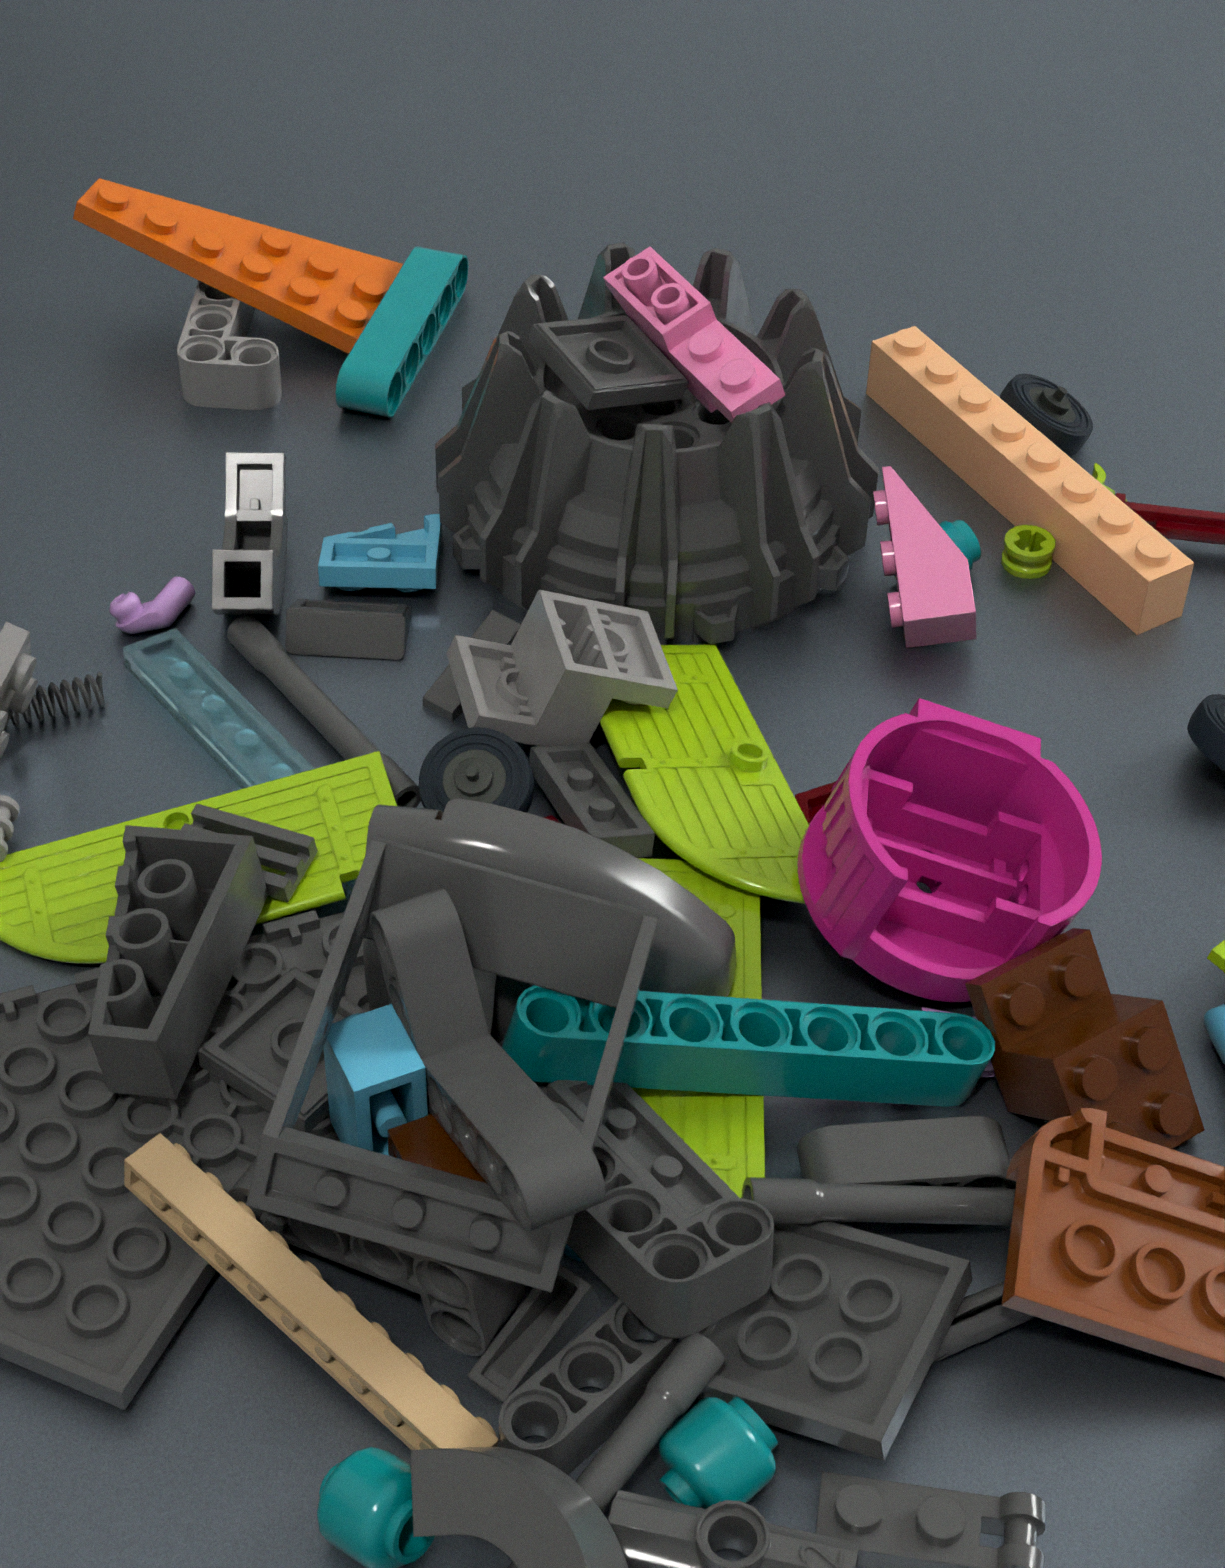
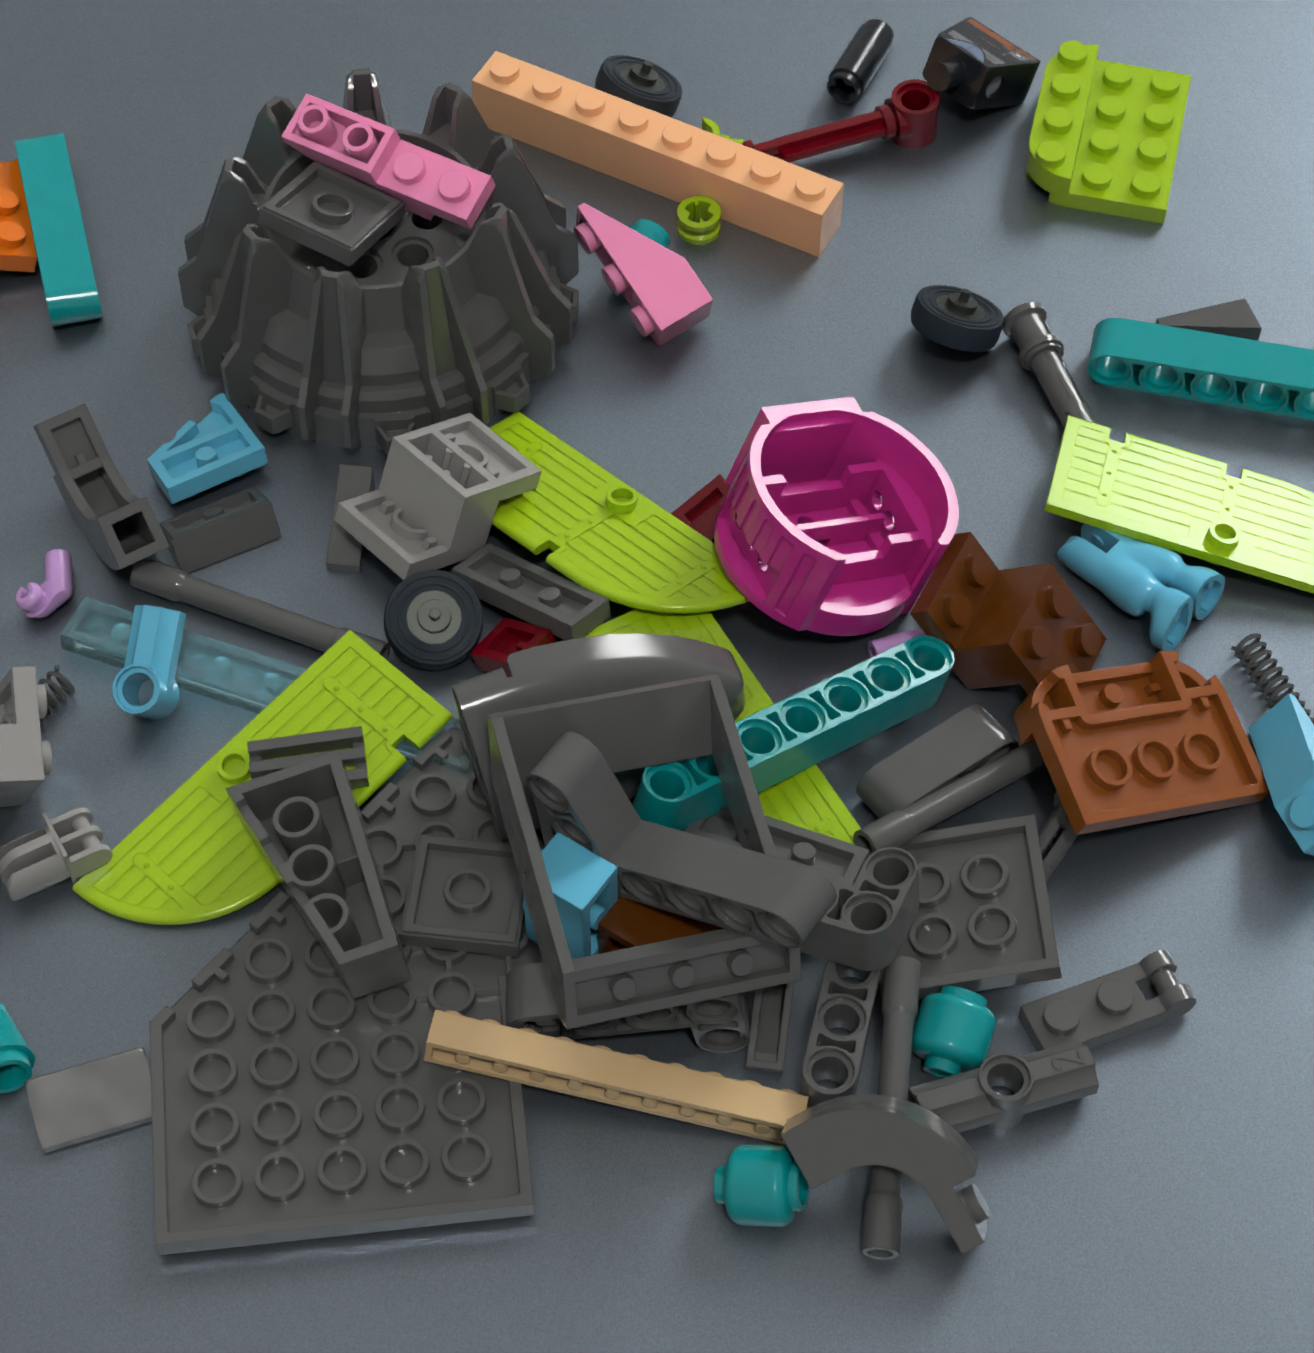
camera: 30 degrees left, 10 degrees up
none -> medium azure piece [112,605,186,720]

